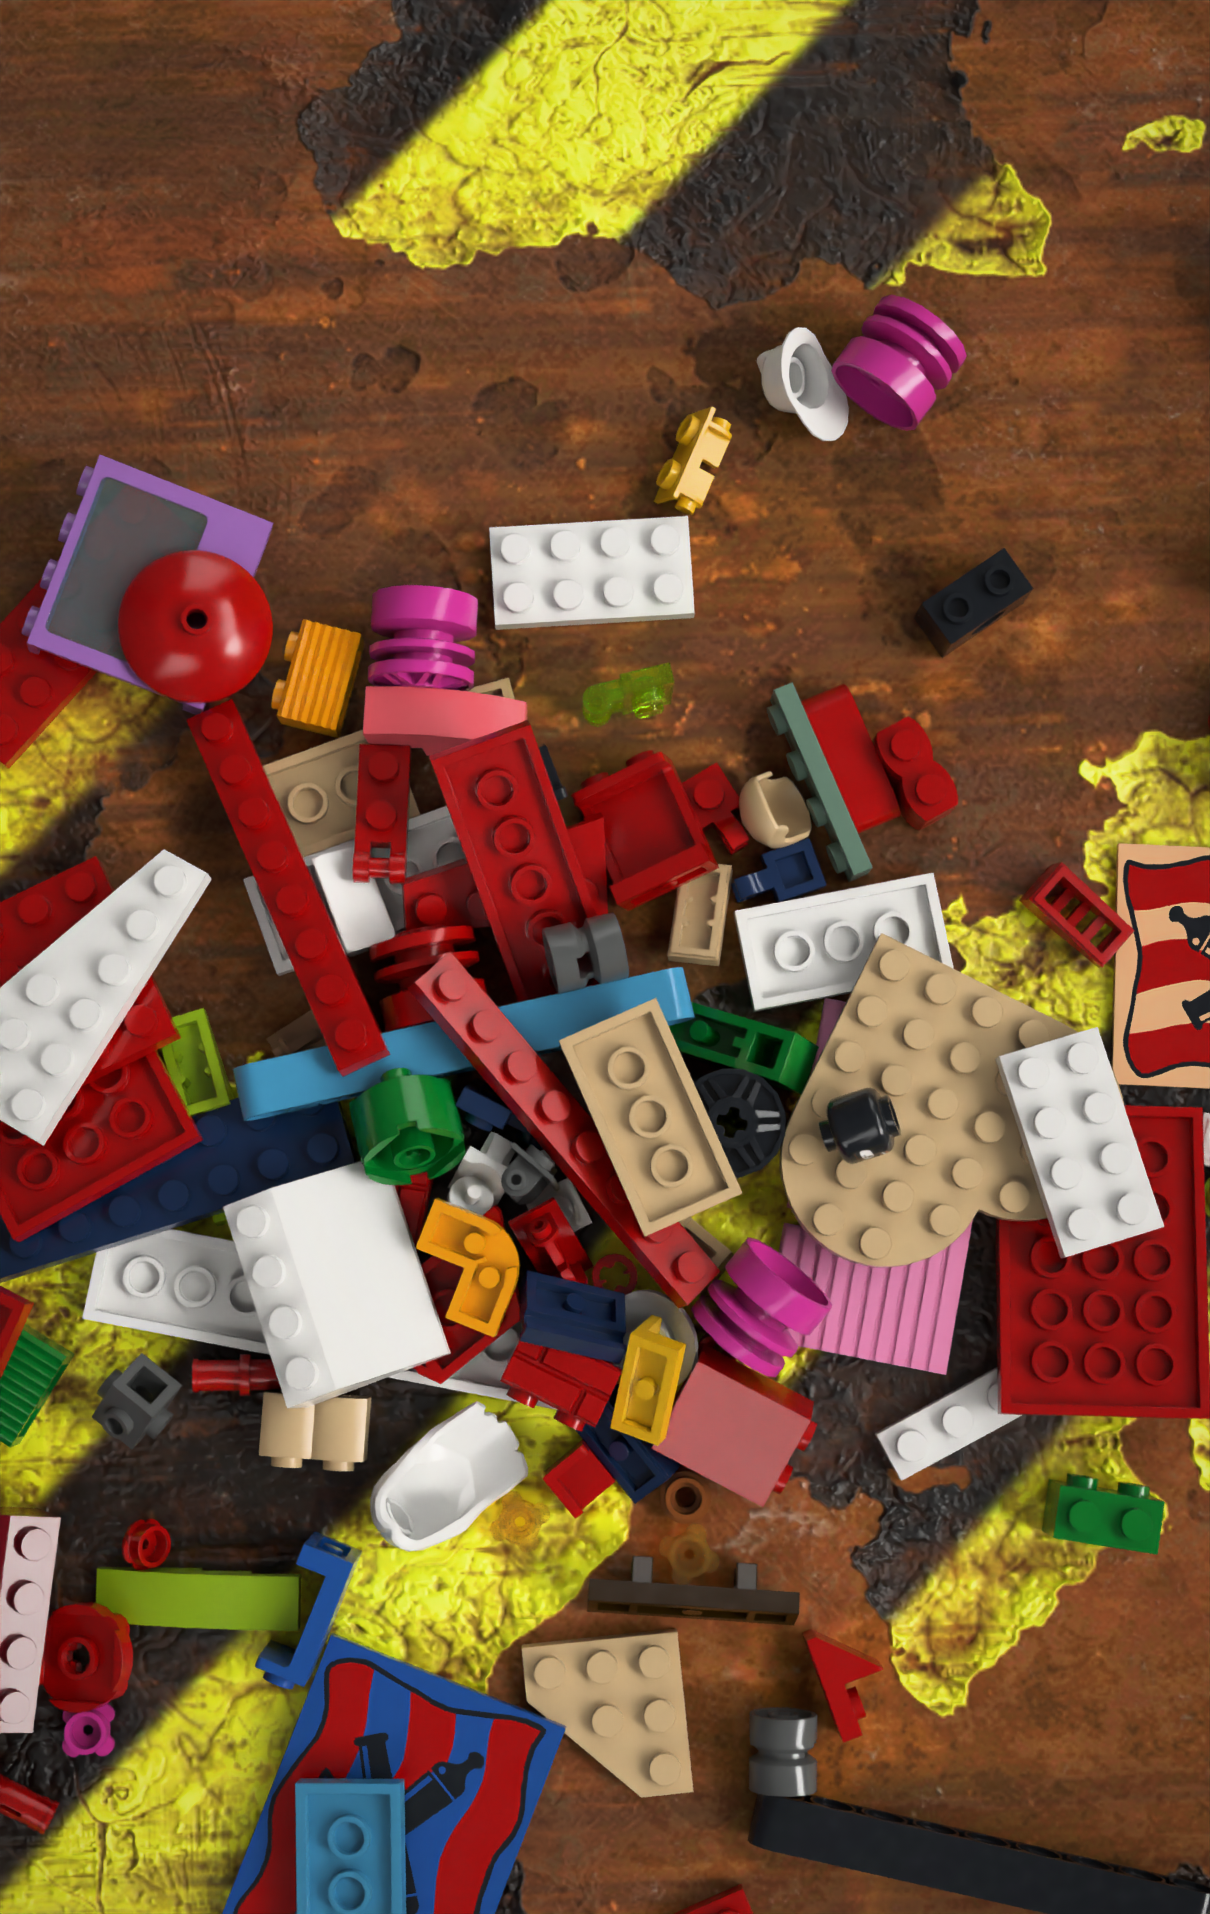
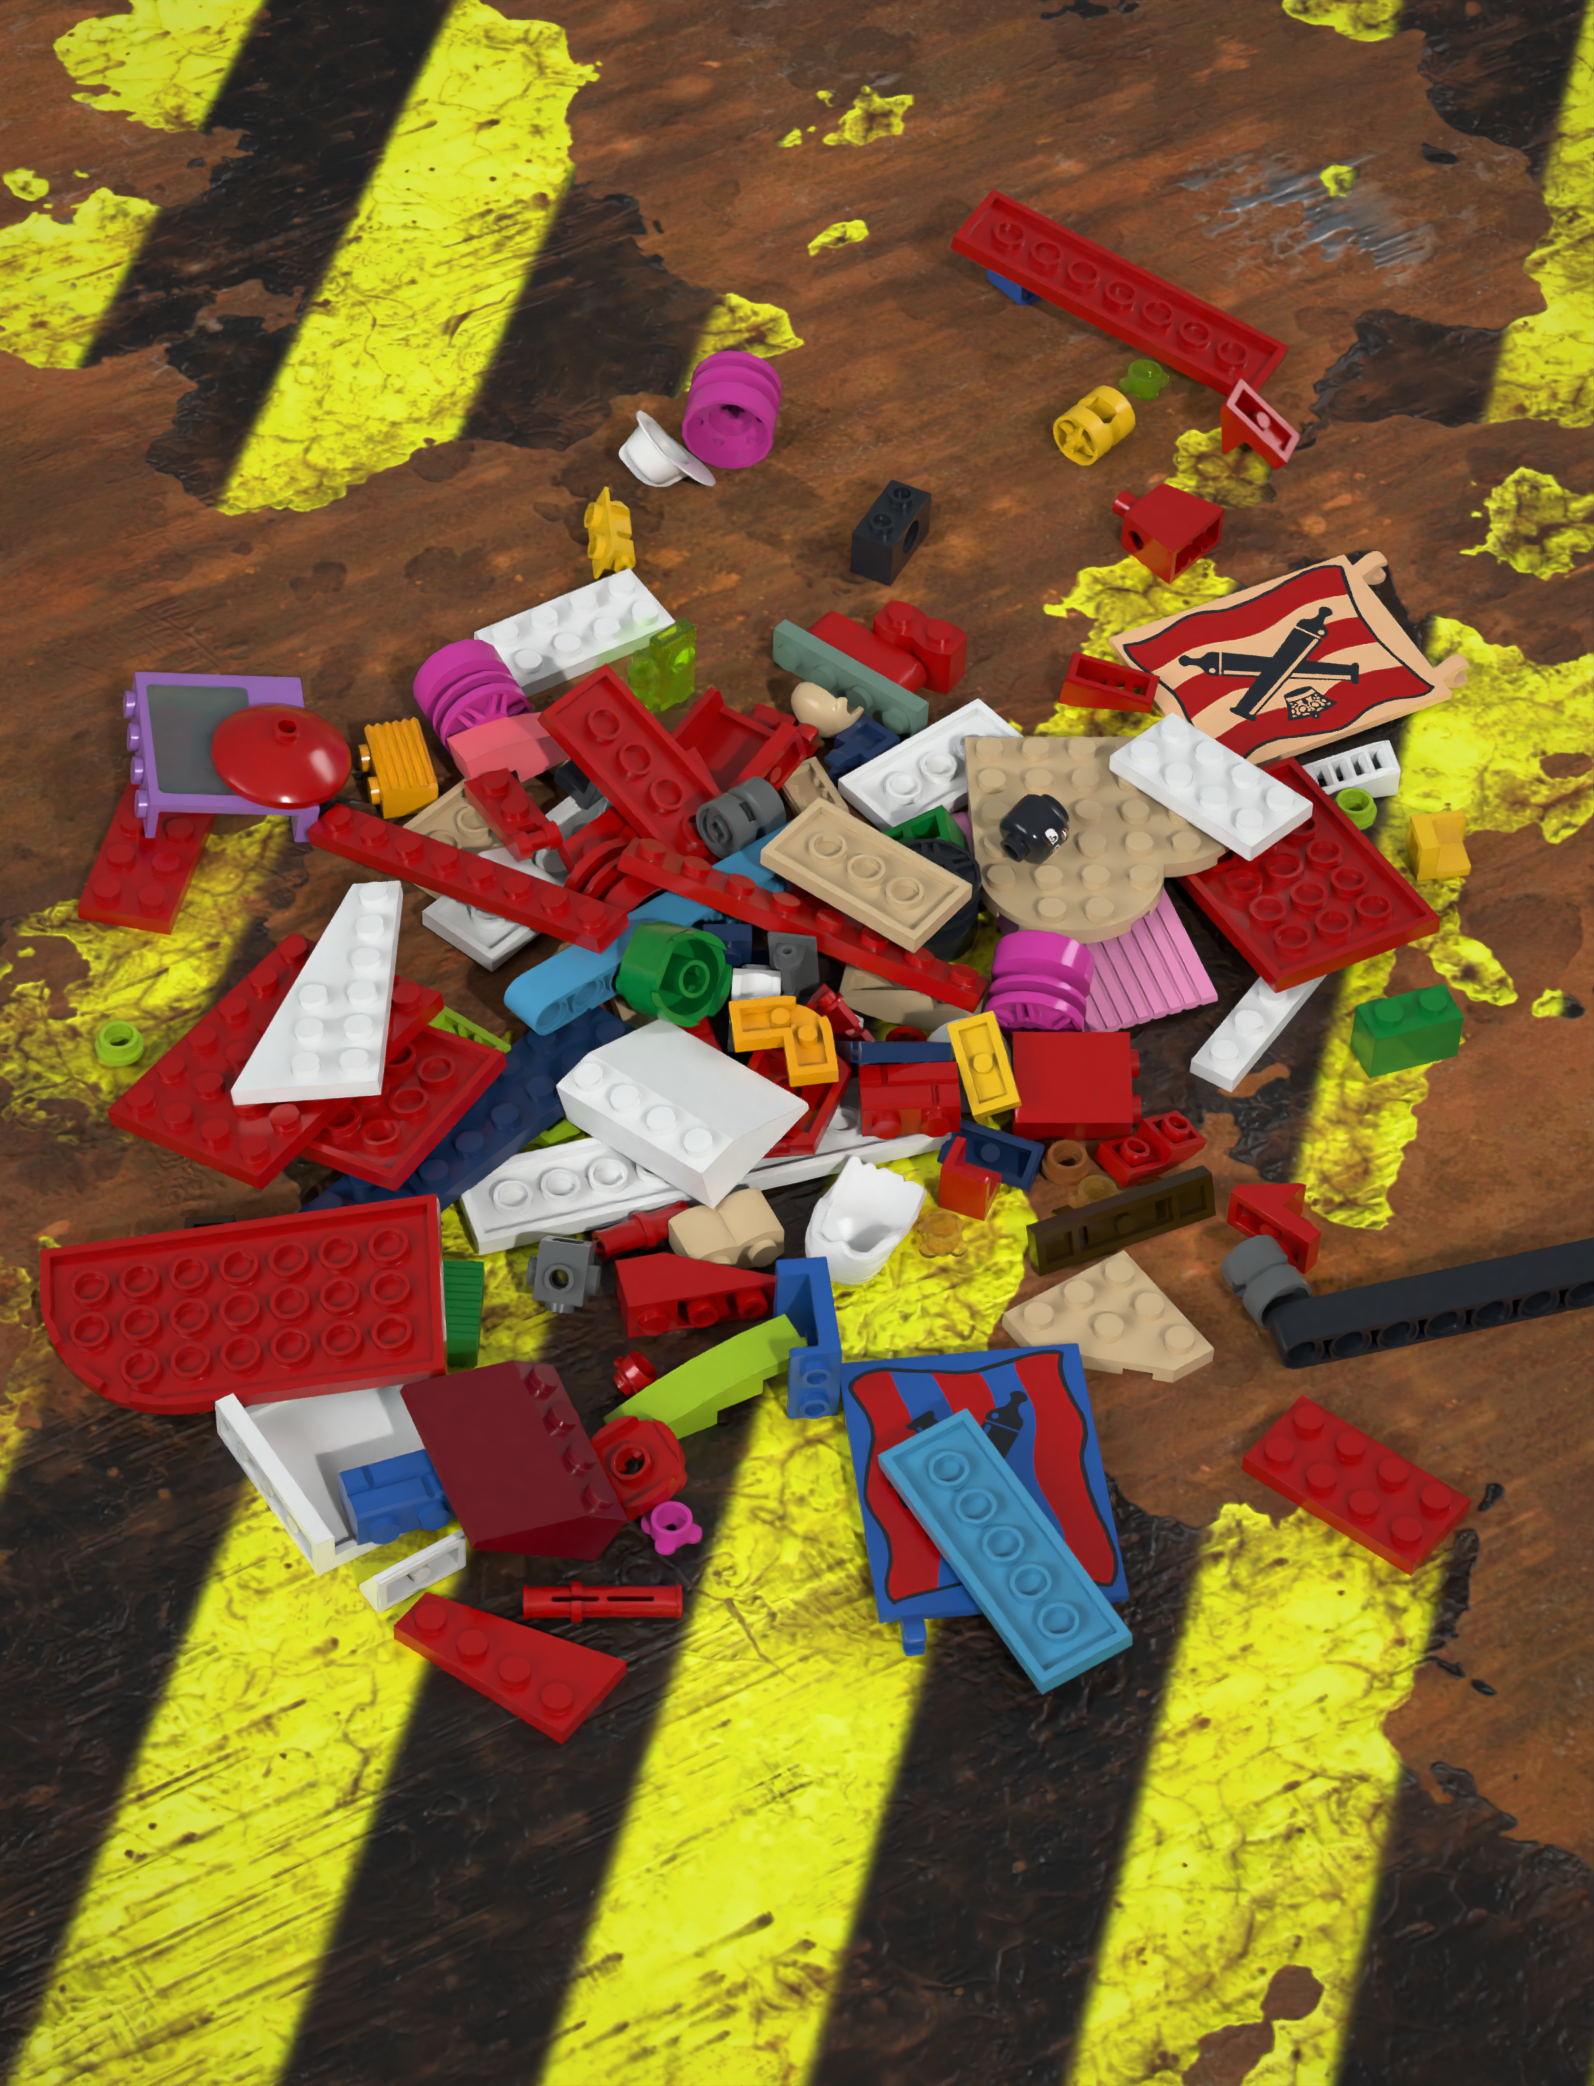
camera: 25 degrees left, 35 degrees down
none -> red slope [615,1252,775,1338]
none -> red slope [1094,1110,1207,1189]

